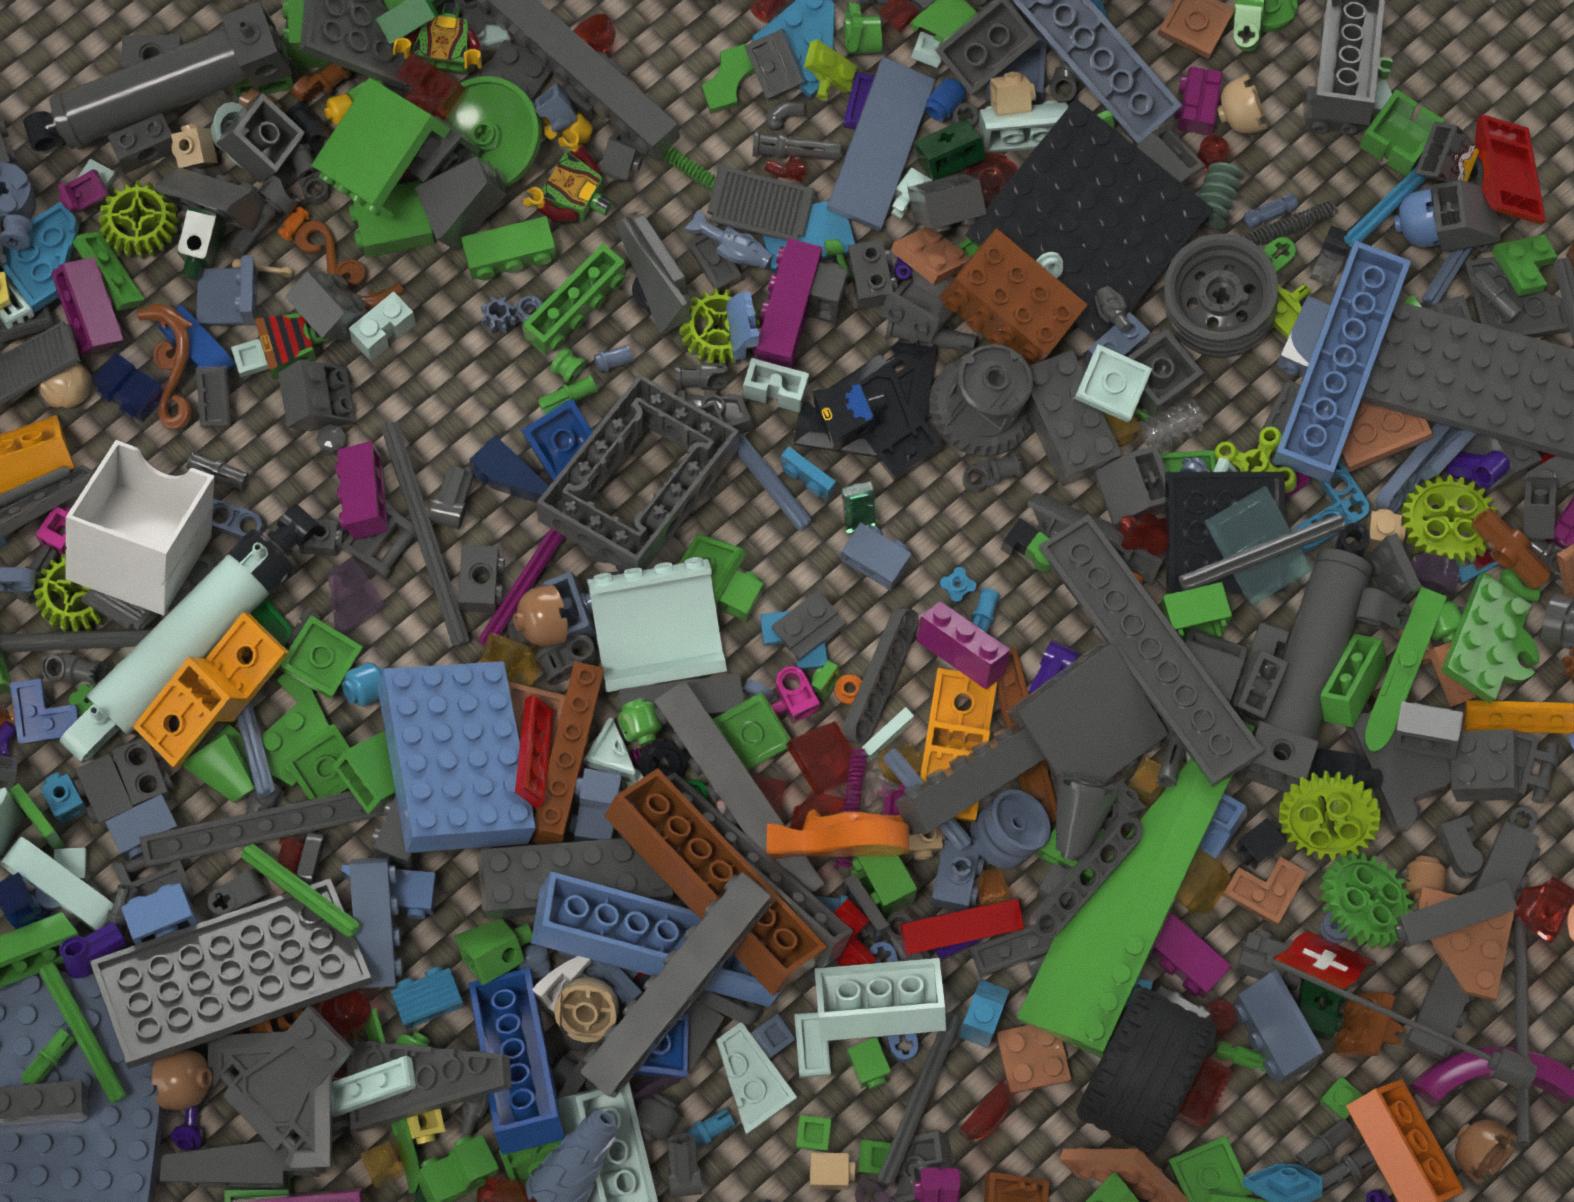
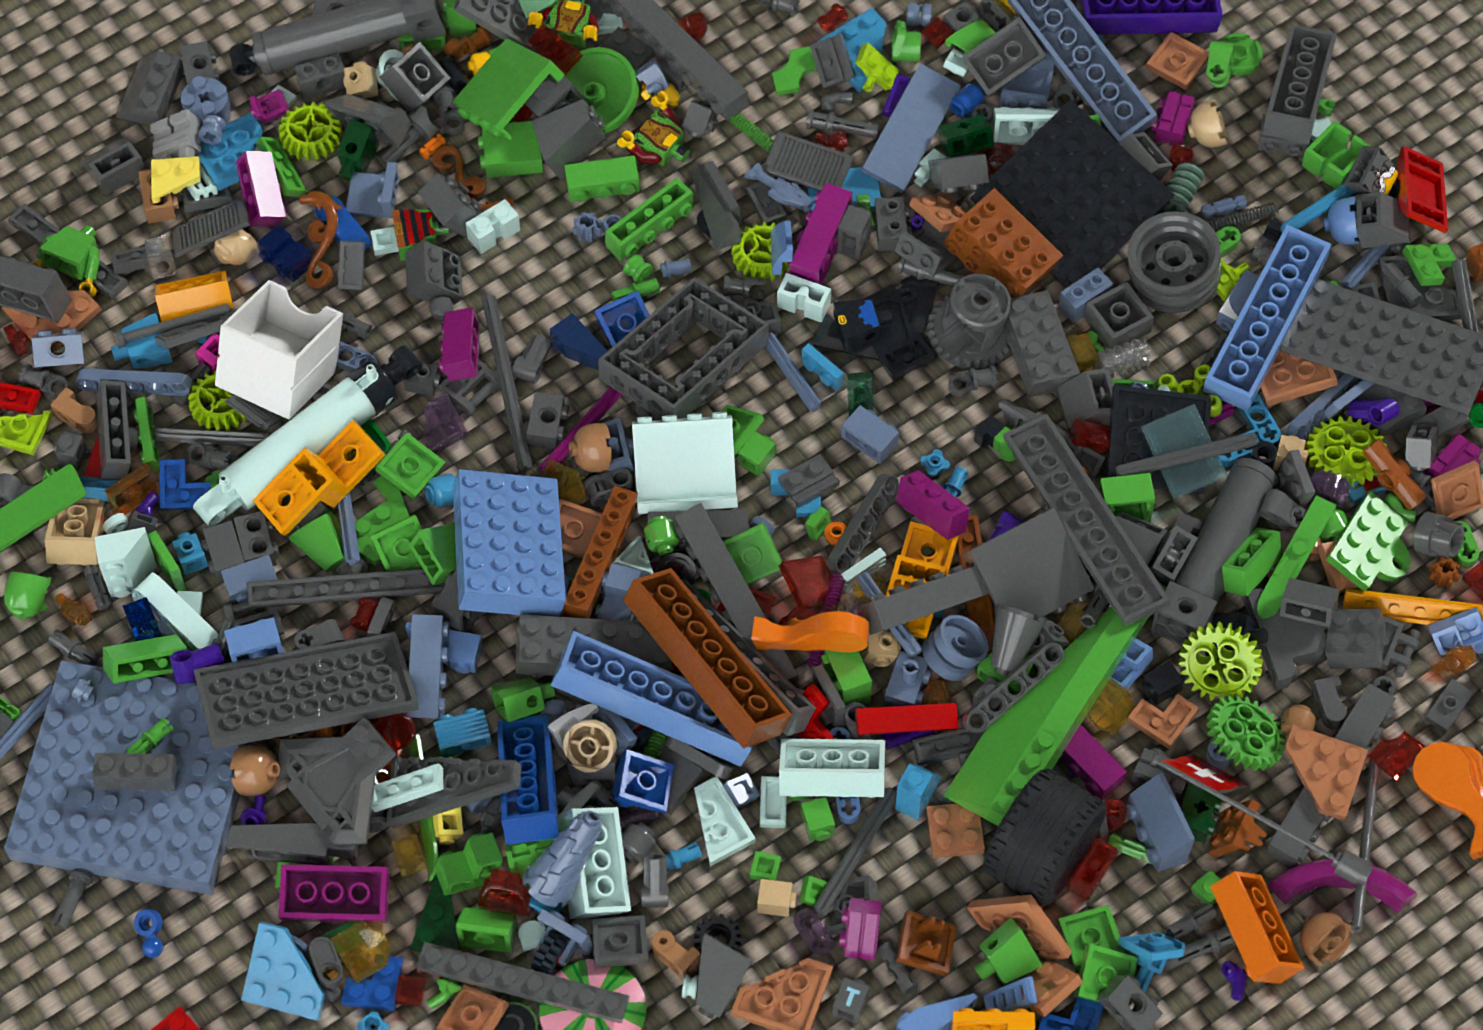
camera: 10 degrees right, 10 degrees down
bright green axle [39,963,126,1103] -> none
tan hinge [232,258,293,277] -> none
bright green axle [241,844,361,938] -> none
red tile [515,695,554,808] -> none
dark grey brick [580,872,776,1098] -> none
dark pink piece [771,666,820,724] -> none
clear red slope [958,1081,1011,1141] -> none
tan brick [990,72,1036,115] -> none
light aqua plate [1036,252,1063,278] -> none
light aqua plate [1074,344,1152,423] -> none
dark grey piece [1094,285,1131,333] -> none
dark grey brick [1394,879,1518,947] -> none

